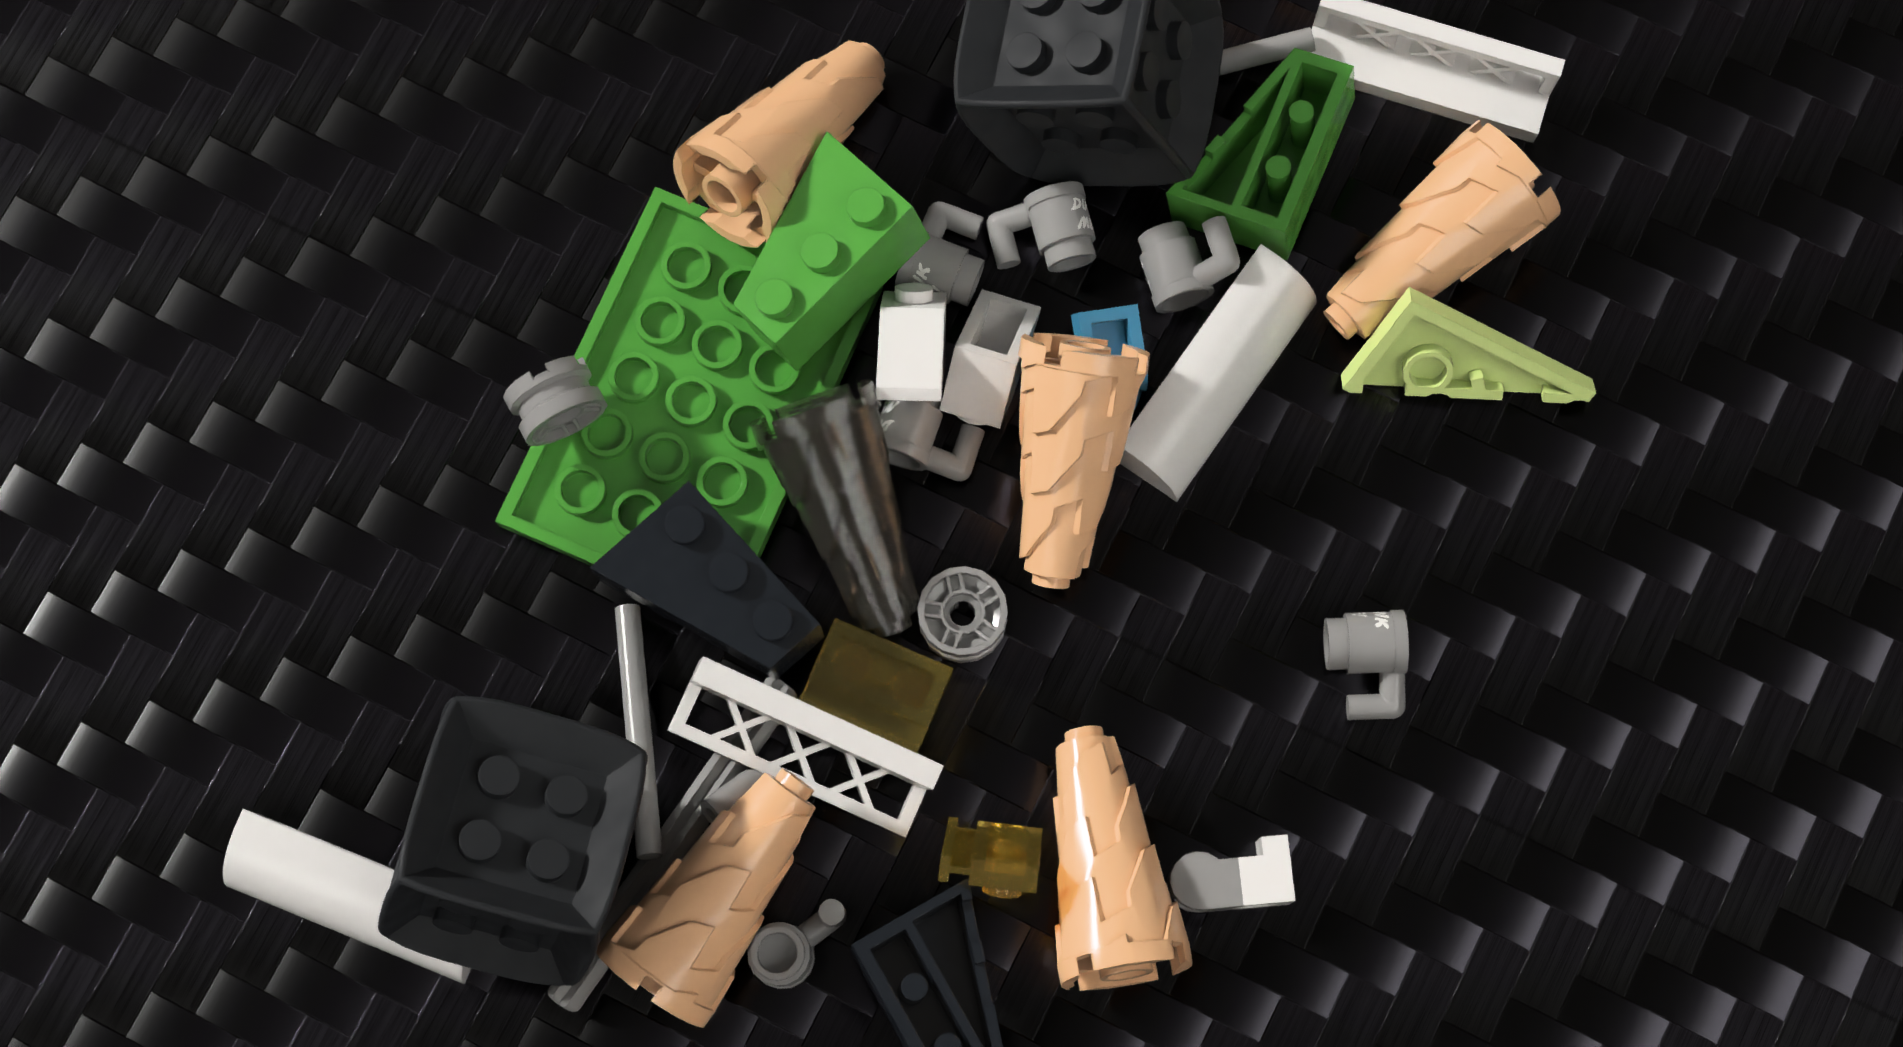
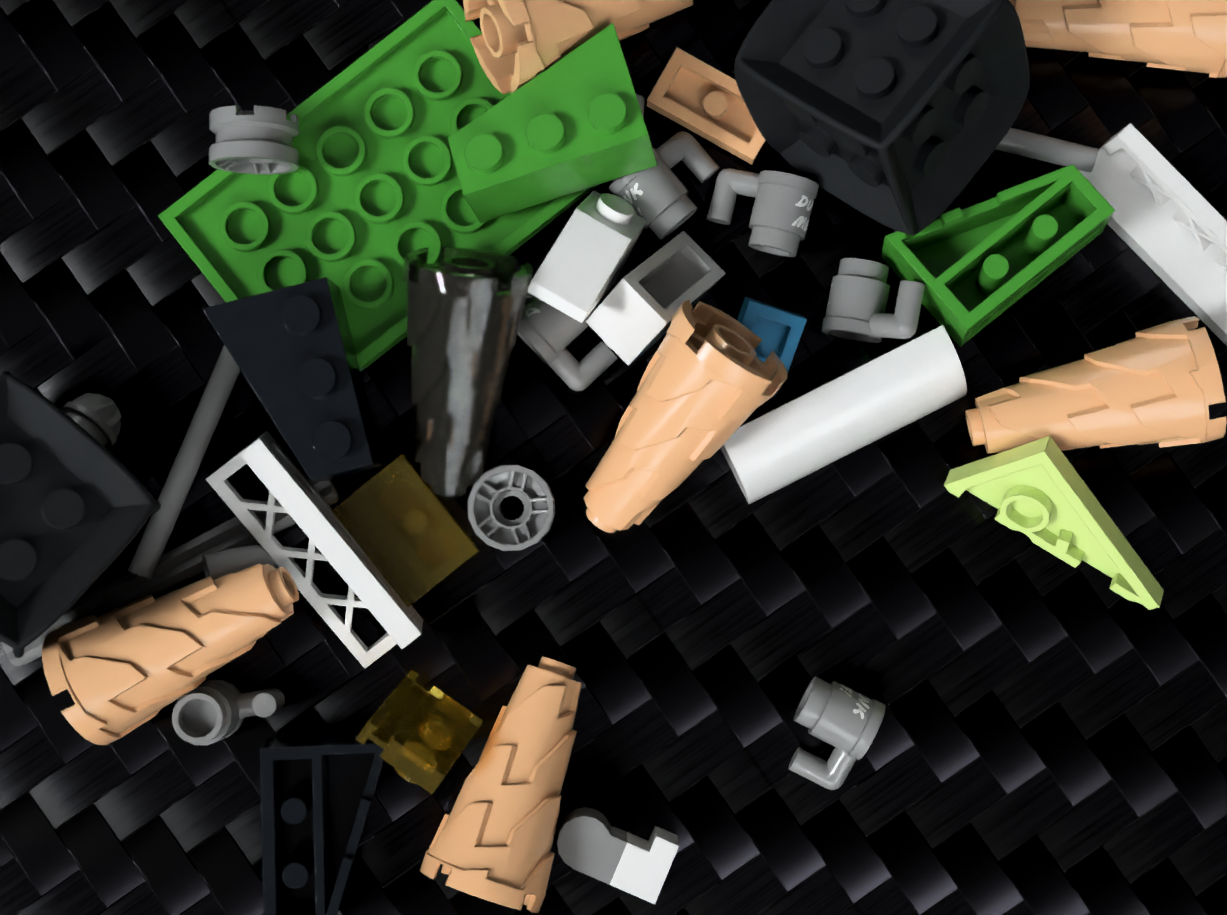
camera: 30 degrees right, 10 degrees up
none -> light nougat plate [646,48,766,165]

